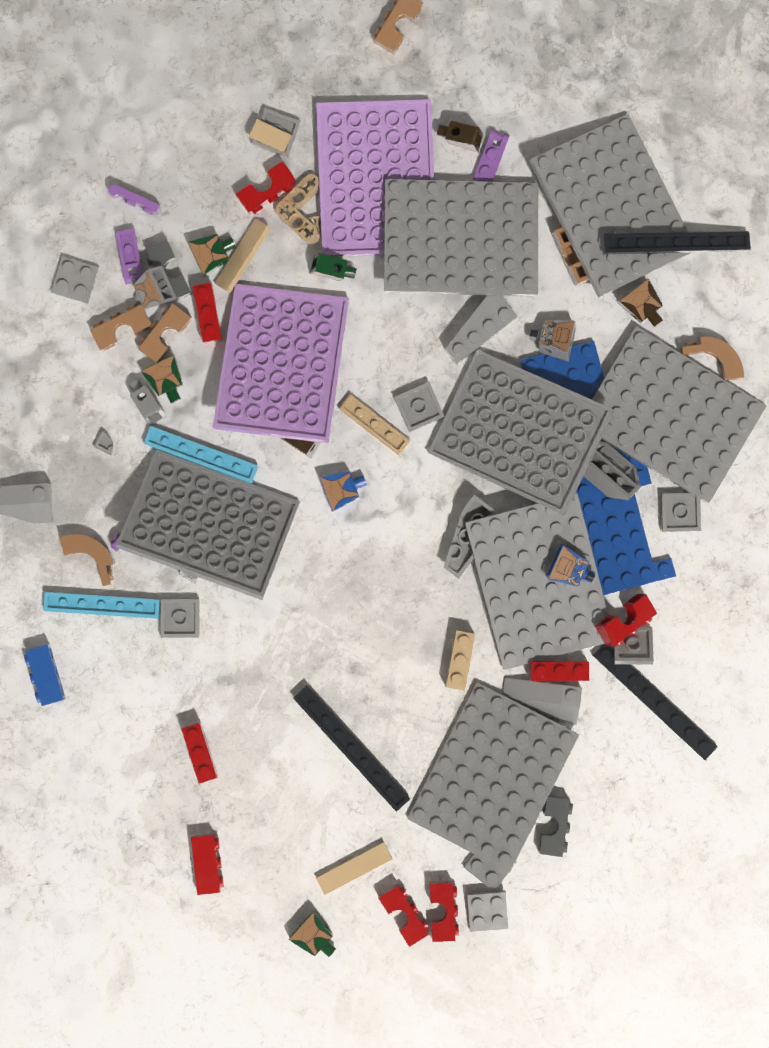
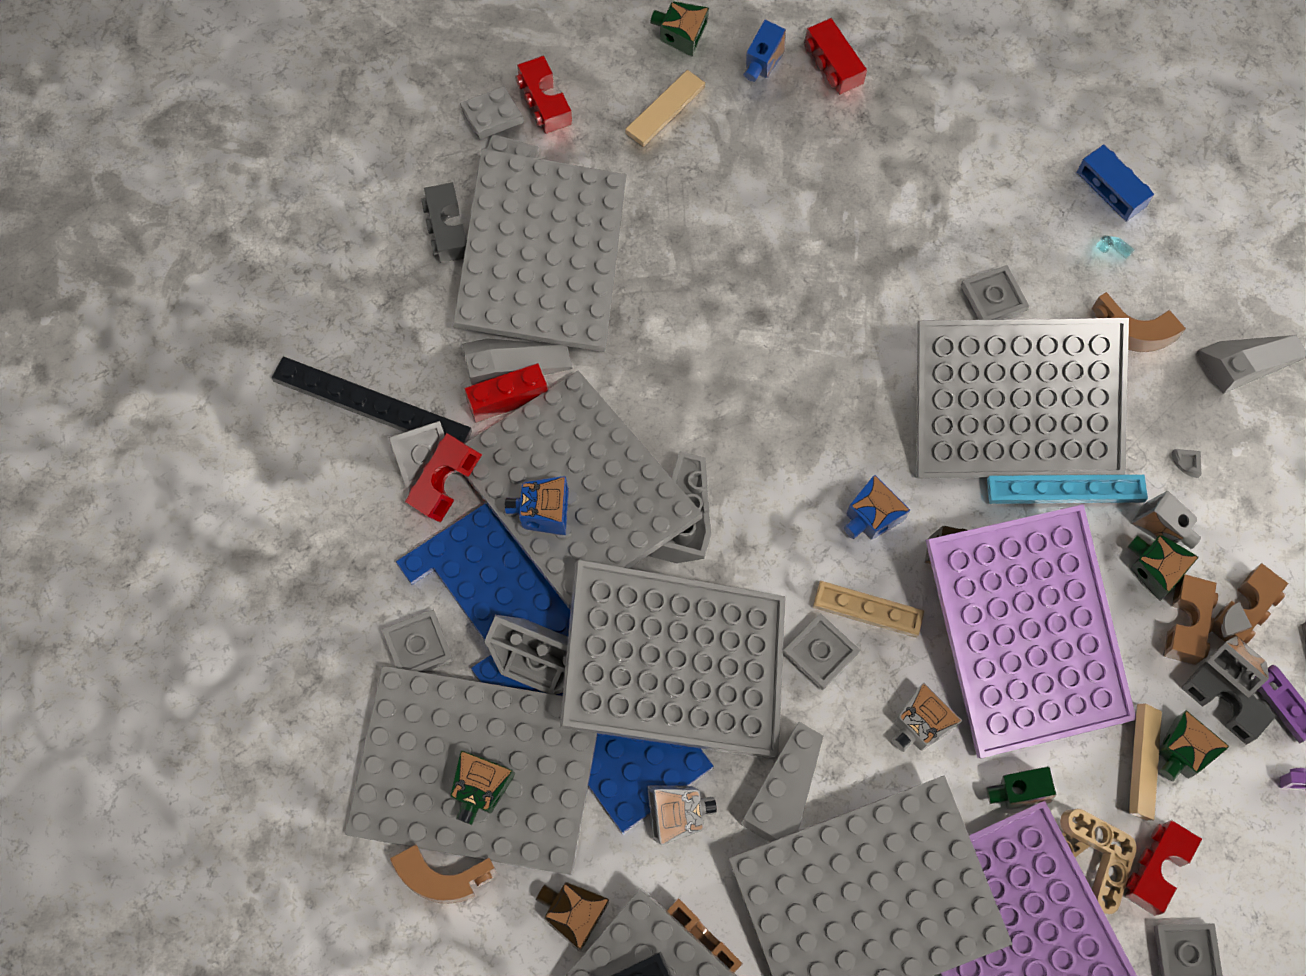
camera: 160 degrees right, 20 degrees down
medium azure plate [43,592,160,619] -> none
red brick [181,722,218,784] -> none
red arch [193,282,223,344] -> none
tan tile [249,119,292,154] -> none
black plate [293,685,410,812] -> none
red arch [378,884,430,947] -> none
tan arch [446,630,475,691] -> none
none -> torso [450,750,515,825]
none -> blue torso [743,19,786,82]
none -> torso [892,683,962,752]
none -> clear light blue arm [1096,235,1135,259]
none -> light grey tile [1221,602,1252,638]

